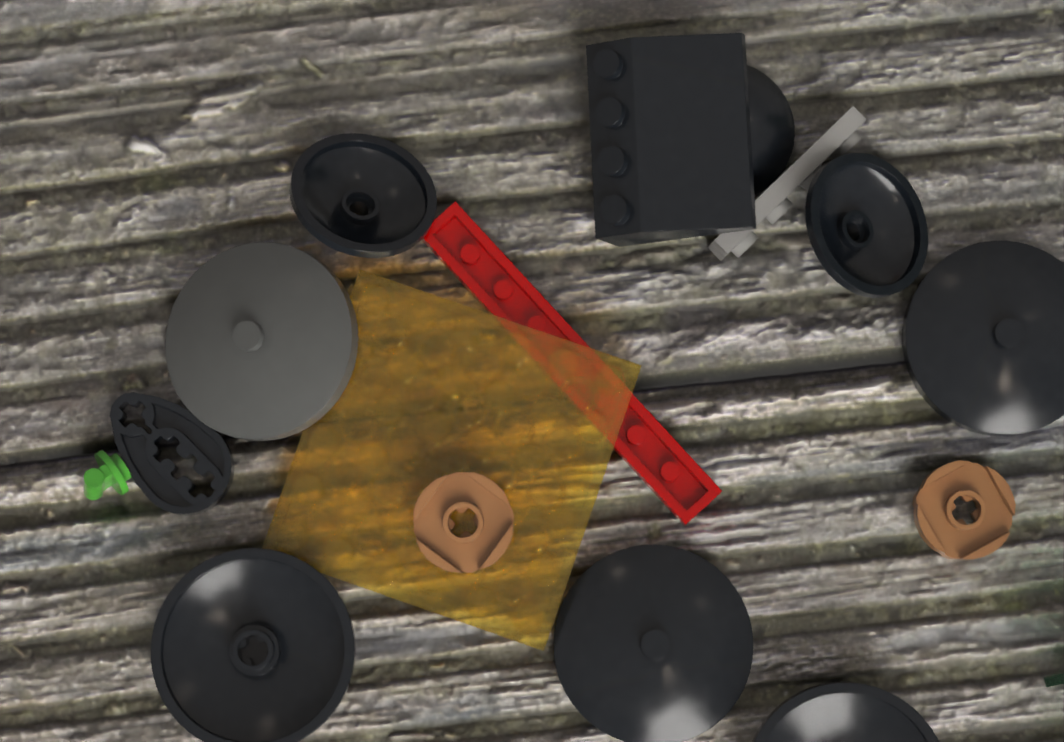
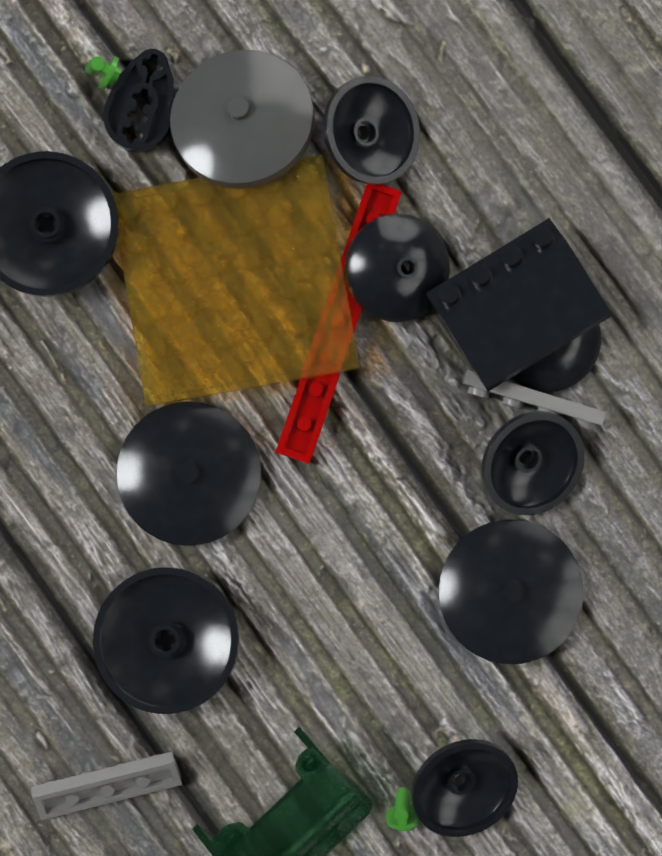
camera: 65 degrees right, 5 degrees up
medium nougat plate [413,472,515,573] -> none
medium nougat plate [912,460,1016,560] -> none
none -> black dish [345,214,450,322]

